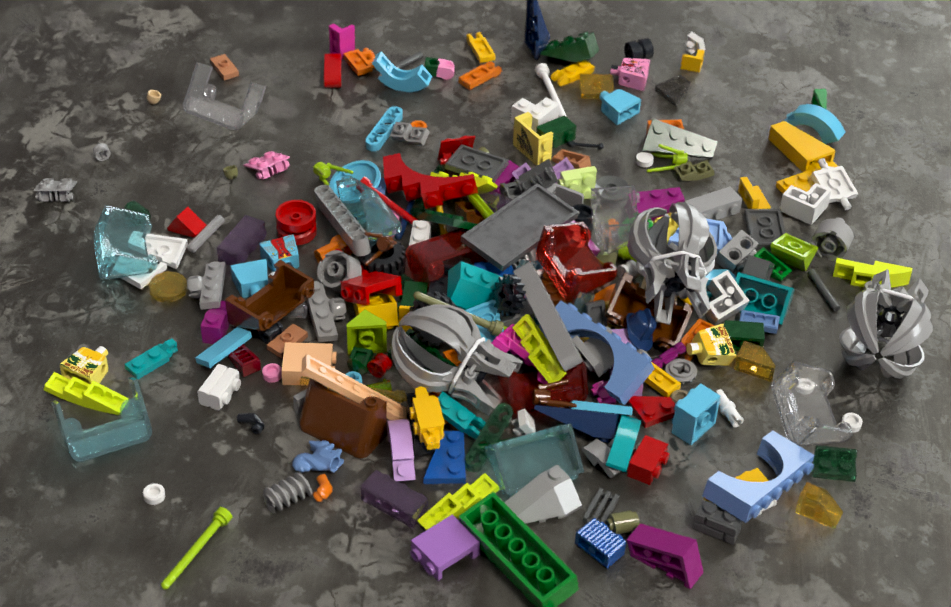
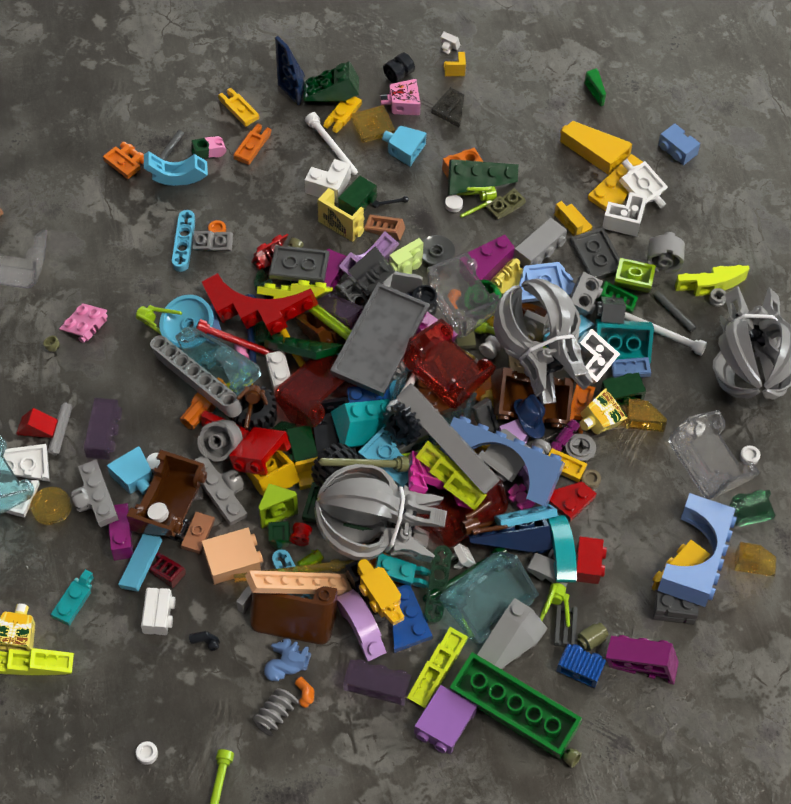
camera: 20 degrees left, 15 degrees up
clear light blue windscreen [52,377,152,462] -> none
medium azure torso [259,234,299,272] -> none
bright pink tile [262,363,282,383] -> none
red wheel [275,200,317,245] -> none
red beam [324,53,341,88] -> none
dark pink panel [329,24,355,59] -> none
medium azure brick [672,384,720,445] -> none
white pin [716,389,744,427] -> none
medium azure arch [784,104,845,144] -> none
none -> white tile [147,502,169,523]
none -> lime plant [540,583,570,627]
none -> white piece [625,312,707,356]
none -> medium blue brick [658,123,700,165]

